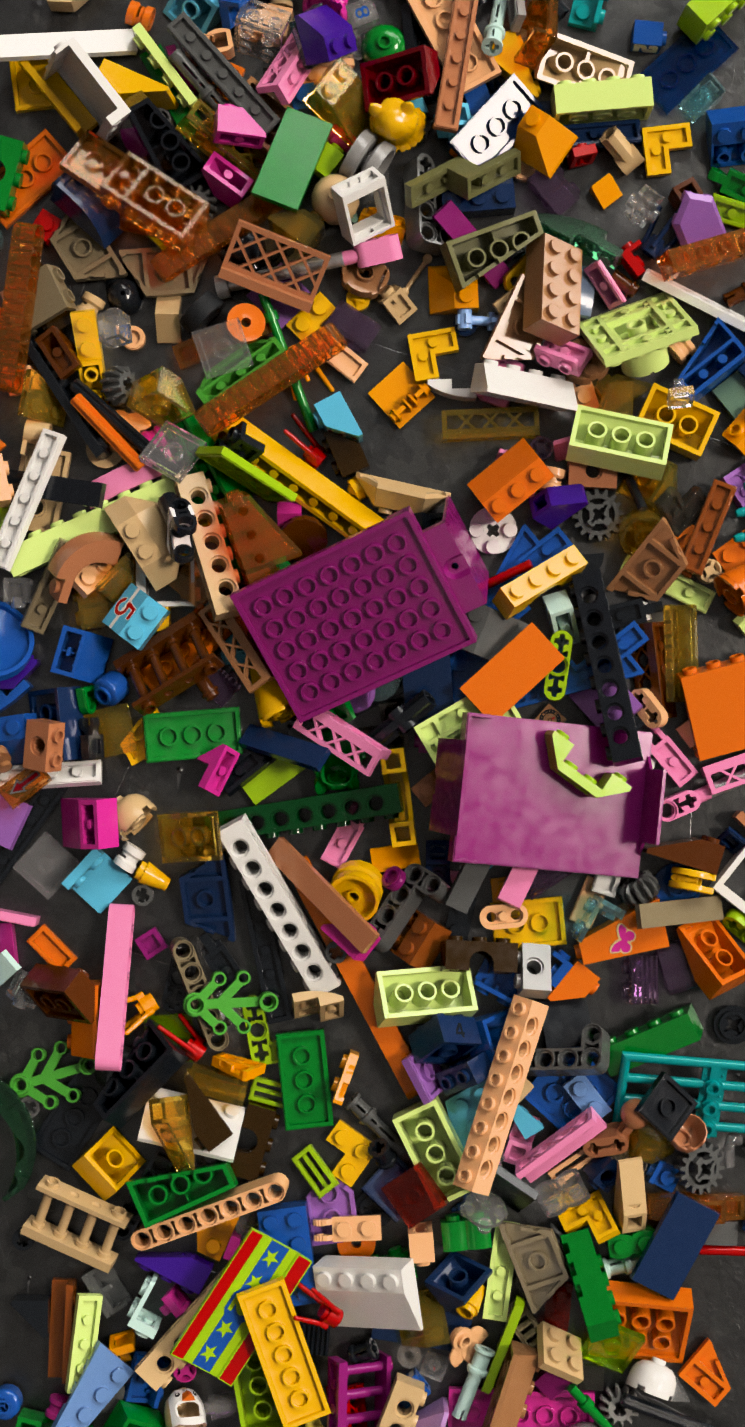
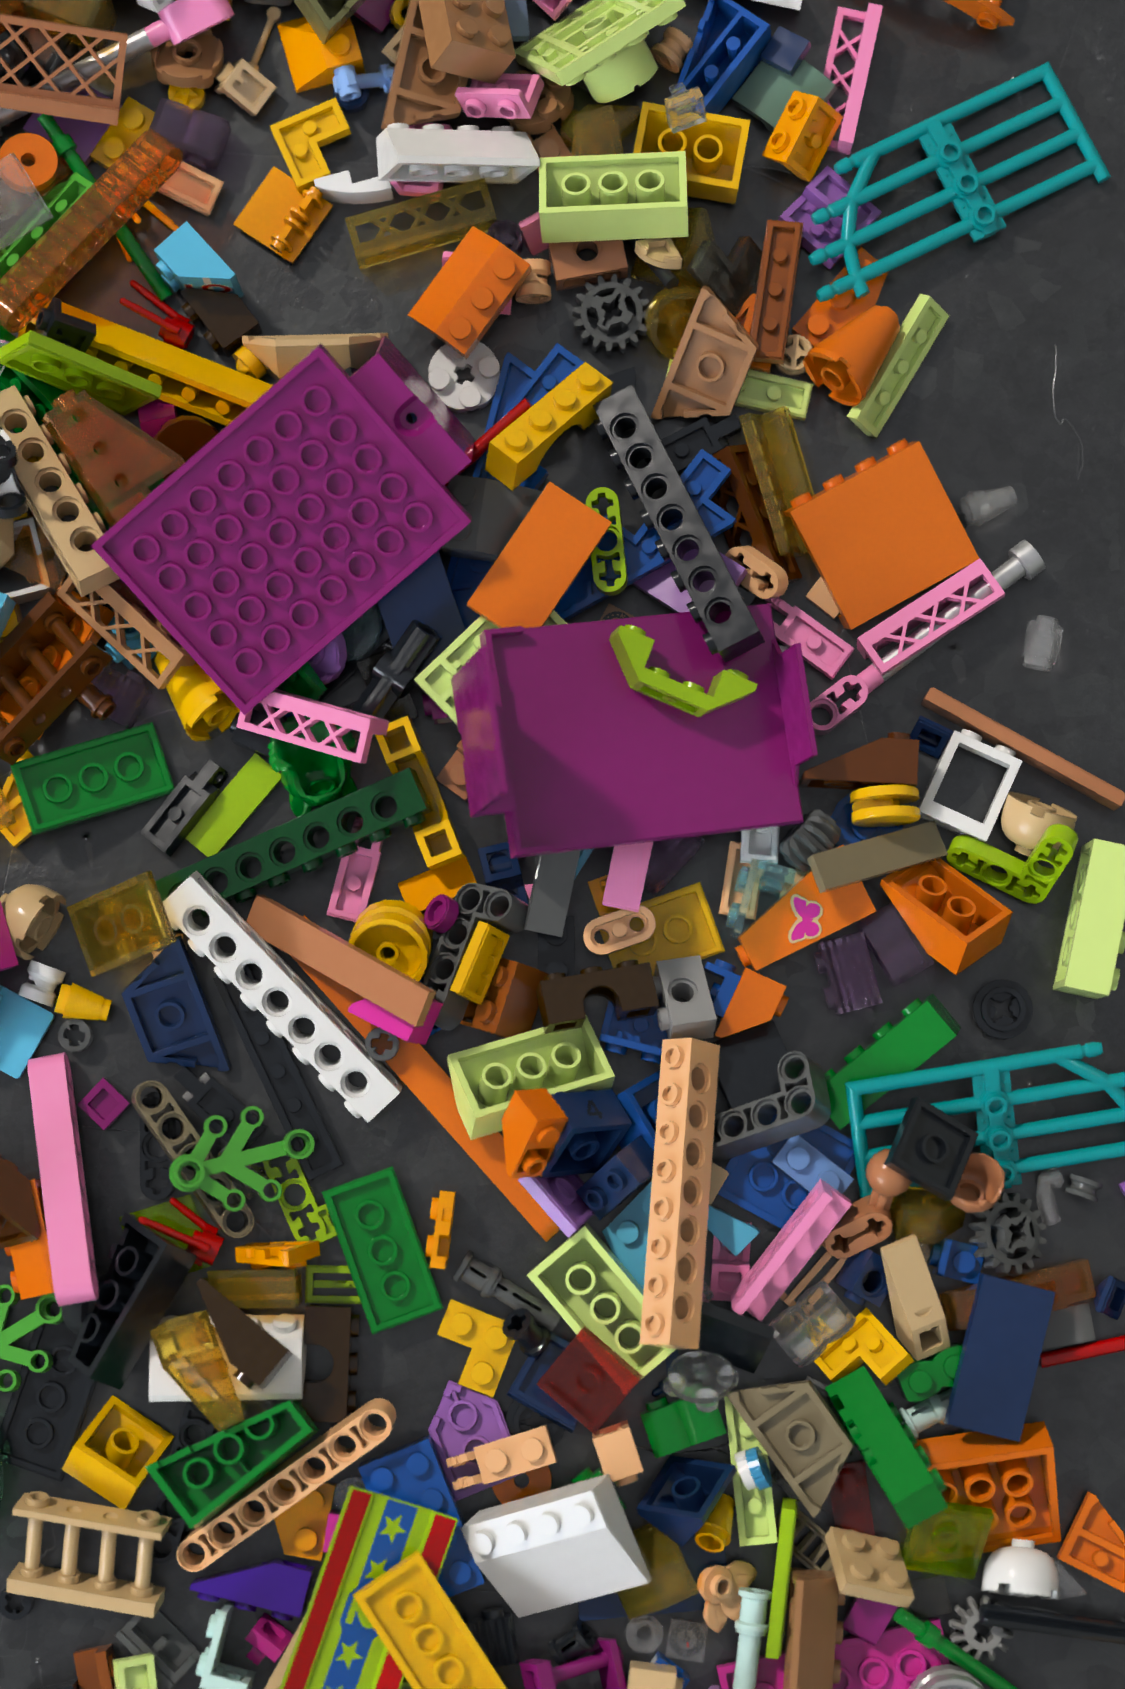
camera: 15 degrees left, 5 degrees down
light orange plant [125,991,160,1035] -> none
dark pink slope [197,744,240,797] -> none
dark blue tile [238,724,331,772] -> none
lime tile [291,1144,340,1199] -> none
tan slope [292,991,344,1022] -> none
red plant [293,1282,344,1330] -> none
dark purple slope [528,484,588,530] -> none
light aqua slope [542,589,580,649] -> none
none -> yellow plate [450,921,510,1005]
none -> orange slope [502,1088,568,1179]
none -> tan tile [634,238,682,270]
none -> dark azure piece [734,1447,772,1491]

